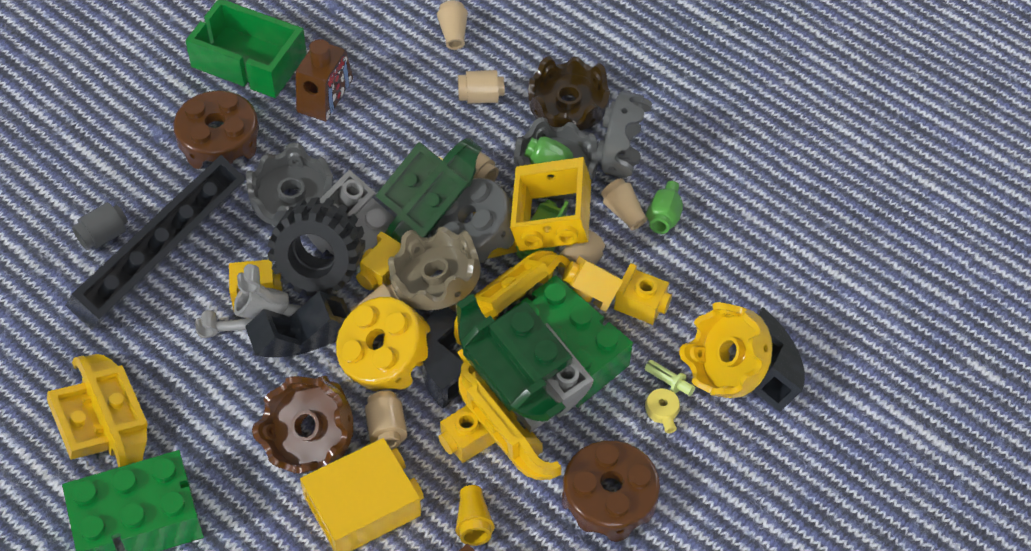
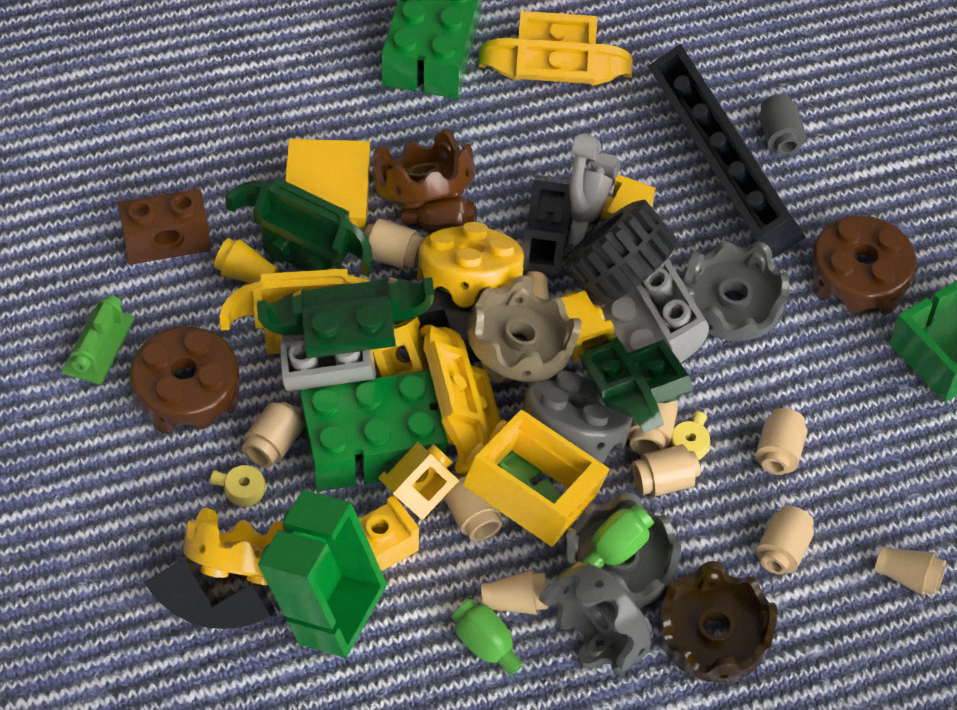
camera: 120 degrees right, 0 degrees up
reddish brown torso [296,39,353,122] -> none
yellowish green piece [645,360,695,396] -> none
none -> dark green plate [225,177,373,278]
none -> tan brick [242,402,304,468]
none -> green piece [258,490,388,658]
none -> tan brick [755,408,807,475]

